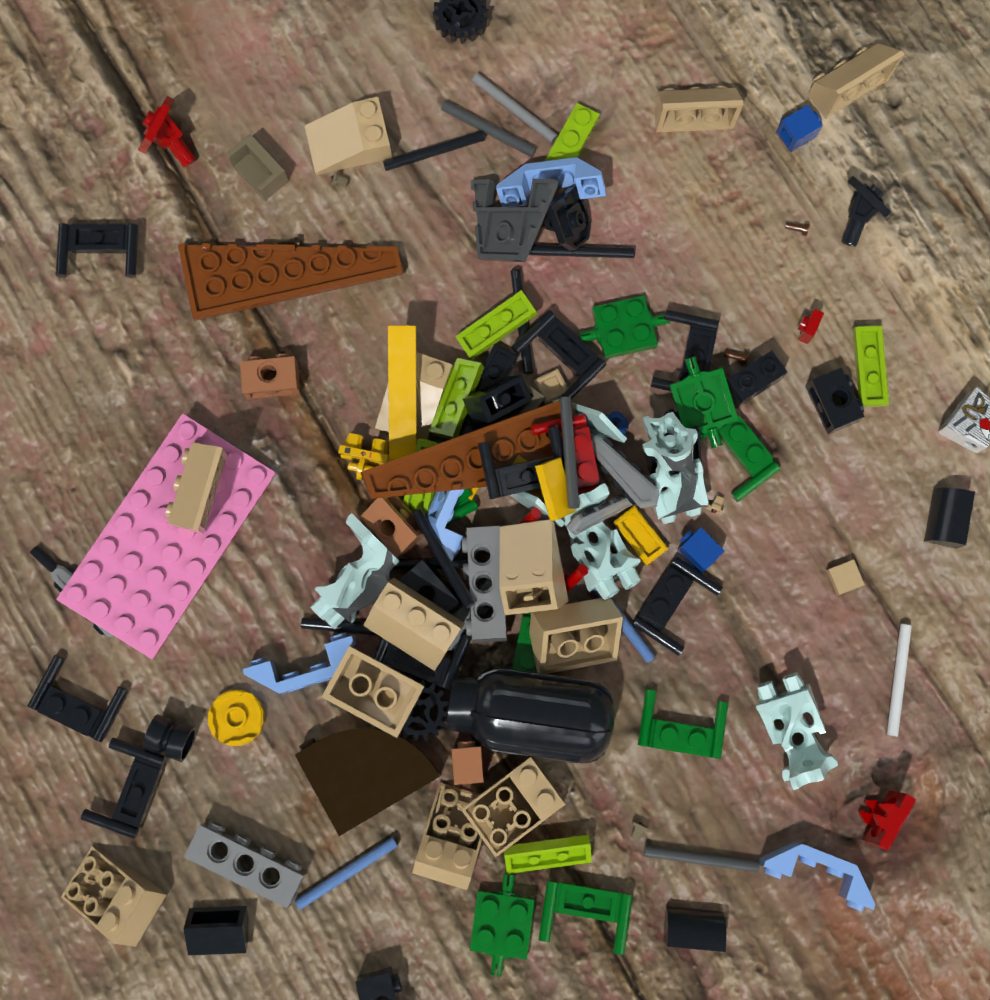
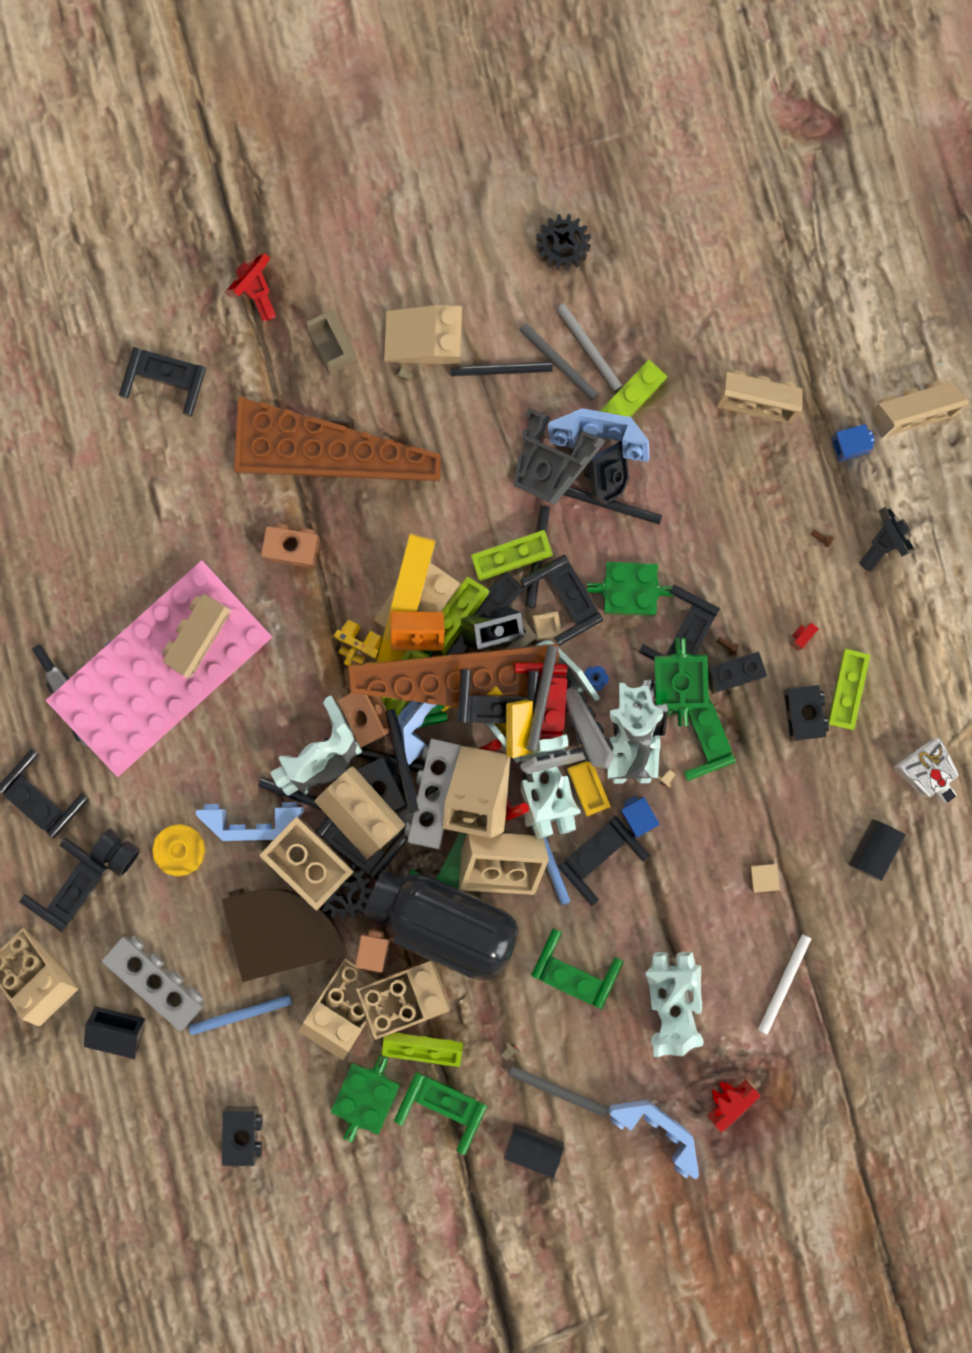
camera: 15 degrees right, 5 degrees up
none -> orange hinge [391,611,444,651]

